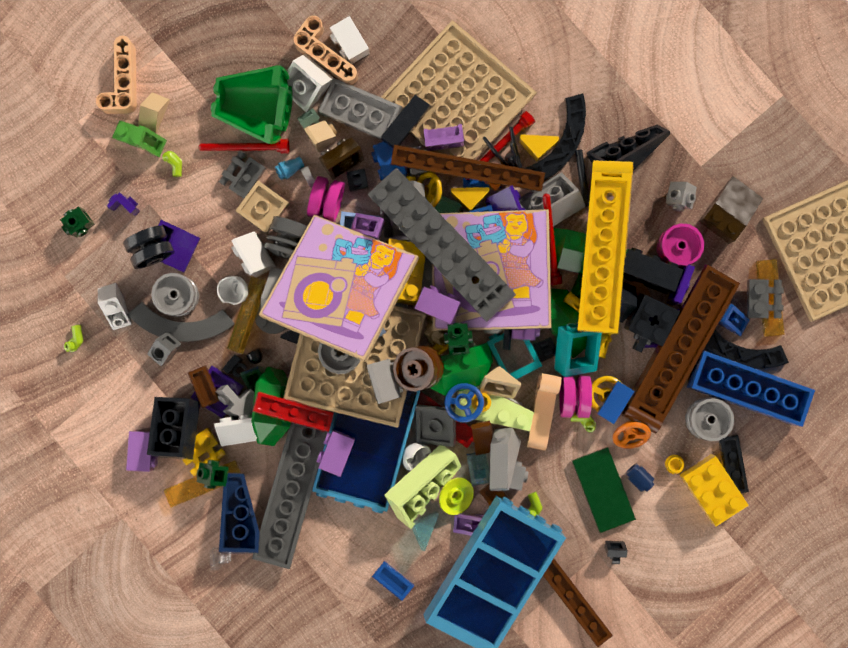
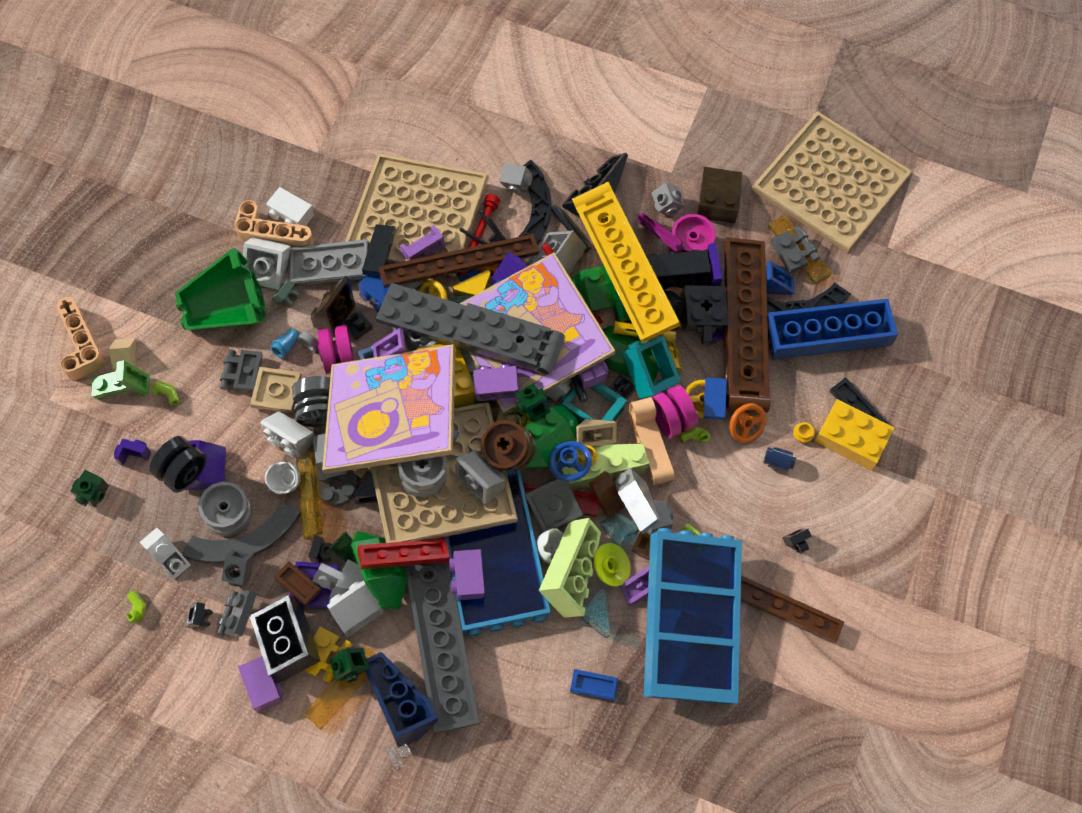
camera: 30 degrees left, 20 degrees down
red piece [198,139,290,154] -> none
black hinge [246,348,263,364] -> none
tan slope [304,121,337,153] -> none
yellow slope [519,134,559,162] -> none
dark green tile [571,447,636,533] -> none
light grey wheel [685,398,734,441] -> none
none -> black tile [185,602,213,629]
none -> dark grey plate [216,590,257,637]
none -> light grey brick [499,163,532,193]
none -> magenta axle [637,213,685,252]

